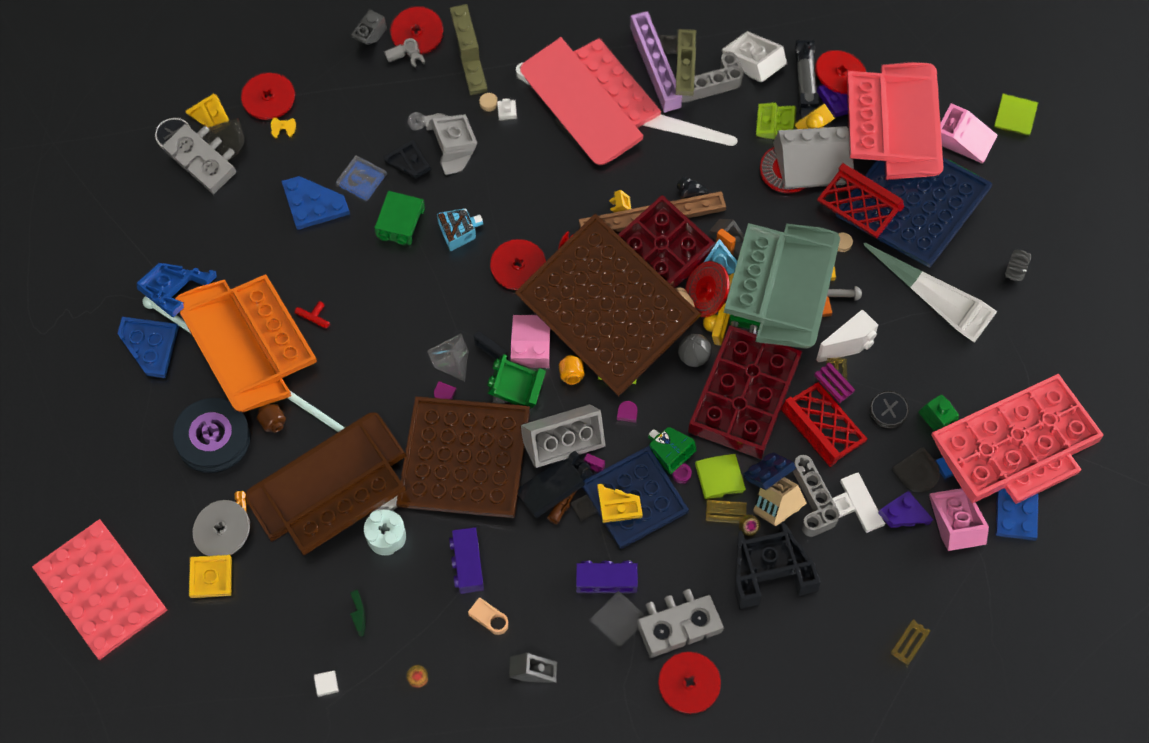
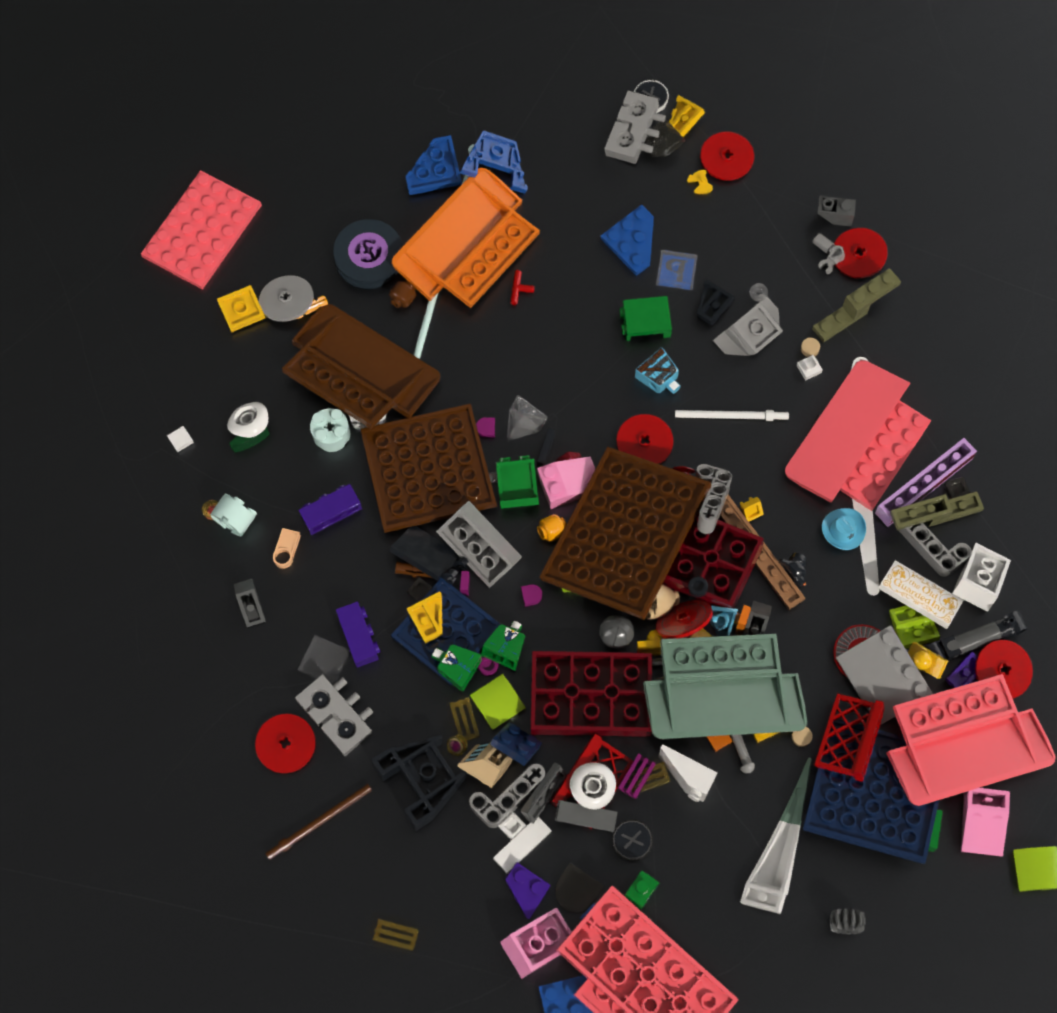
camera: 70 degrees right, 5 degrees up
none -> light aqua brick [210,493,257,537]
none -> white hat [227,402,268,438]
none -> reddish brown bar [265,784,372,860]
none -> green torso [432,645,482,692]
none -> dark grey tile [521,762,567,824]
none -> dark red tile [555,451,582,462]
none -> dark grey tile [555,800,617,832]
none -> white hat [570,762,616,809]
none -> white bar [675,410,789,421]
none -> black tile [688,577,708,598]
none -> light grey beam [695,464,732,534]
none -> medium azure hat [822,508,866,550]
none -> white tile [878,560,964,629]

